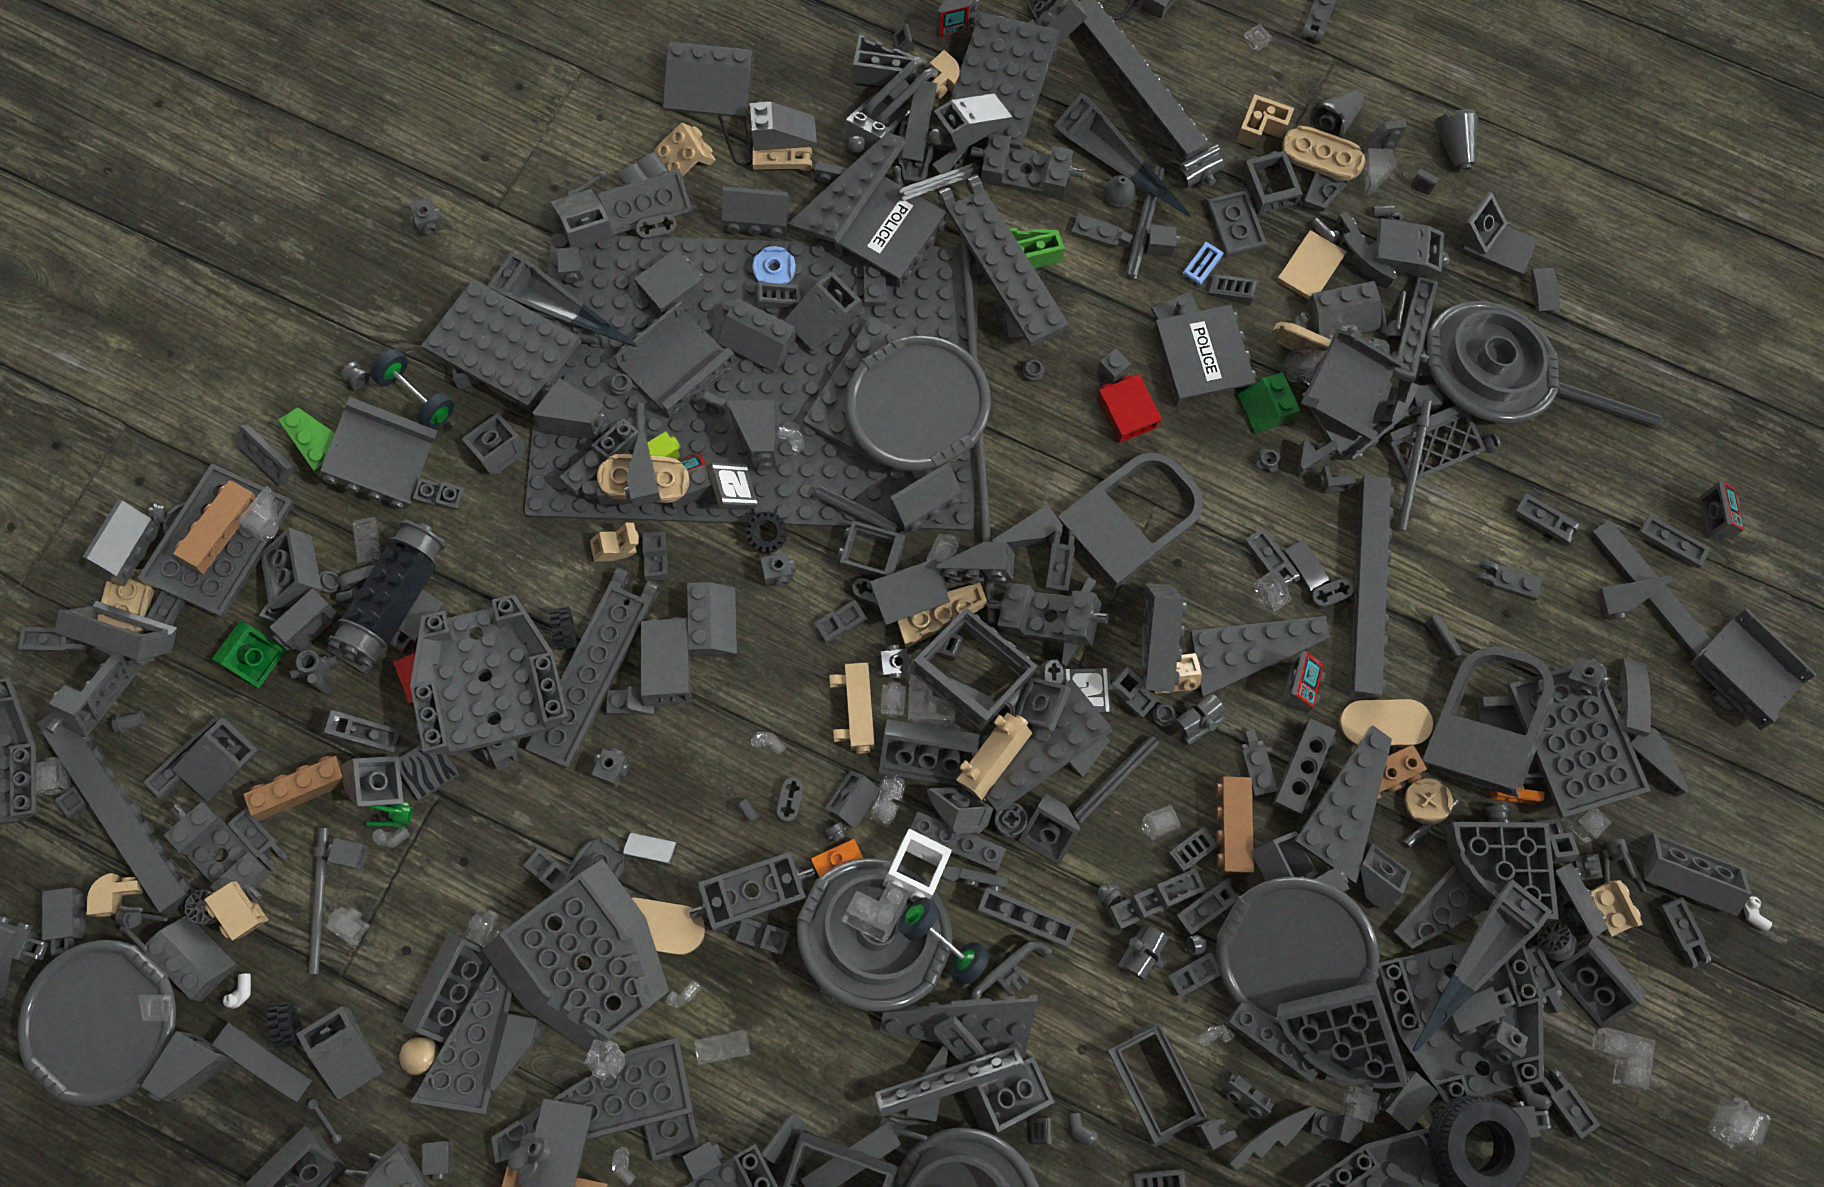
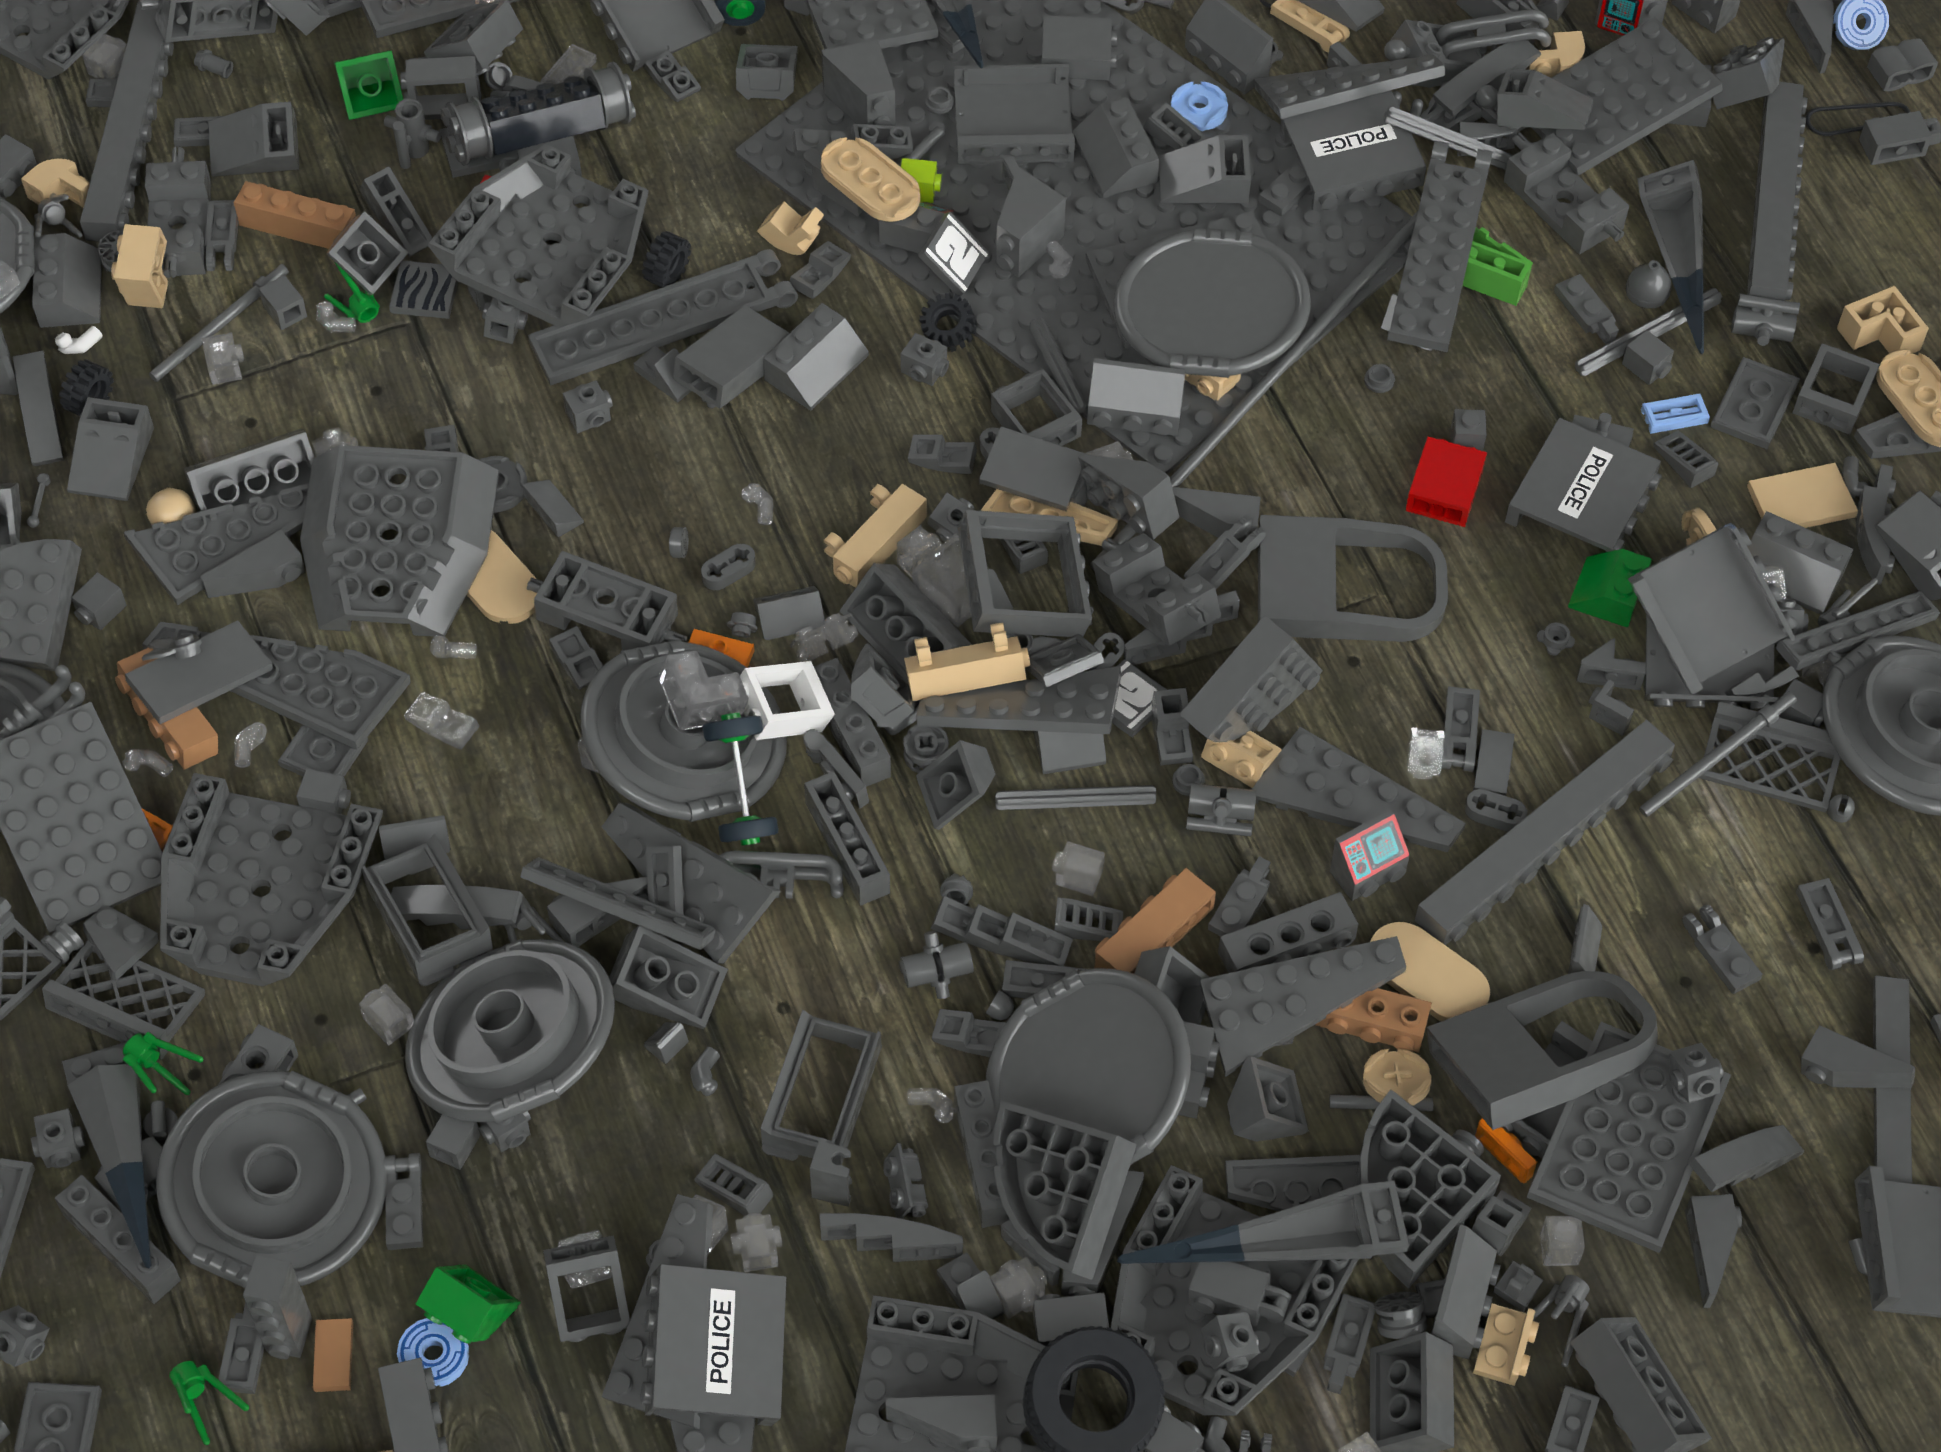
camera: 45 degrees right, 15 degrees down
clear brick [584,1039,626,1080] -> none
dark grey slope [624,430,661,507] -> none

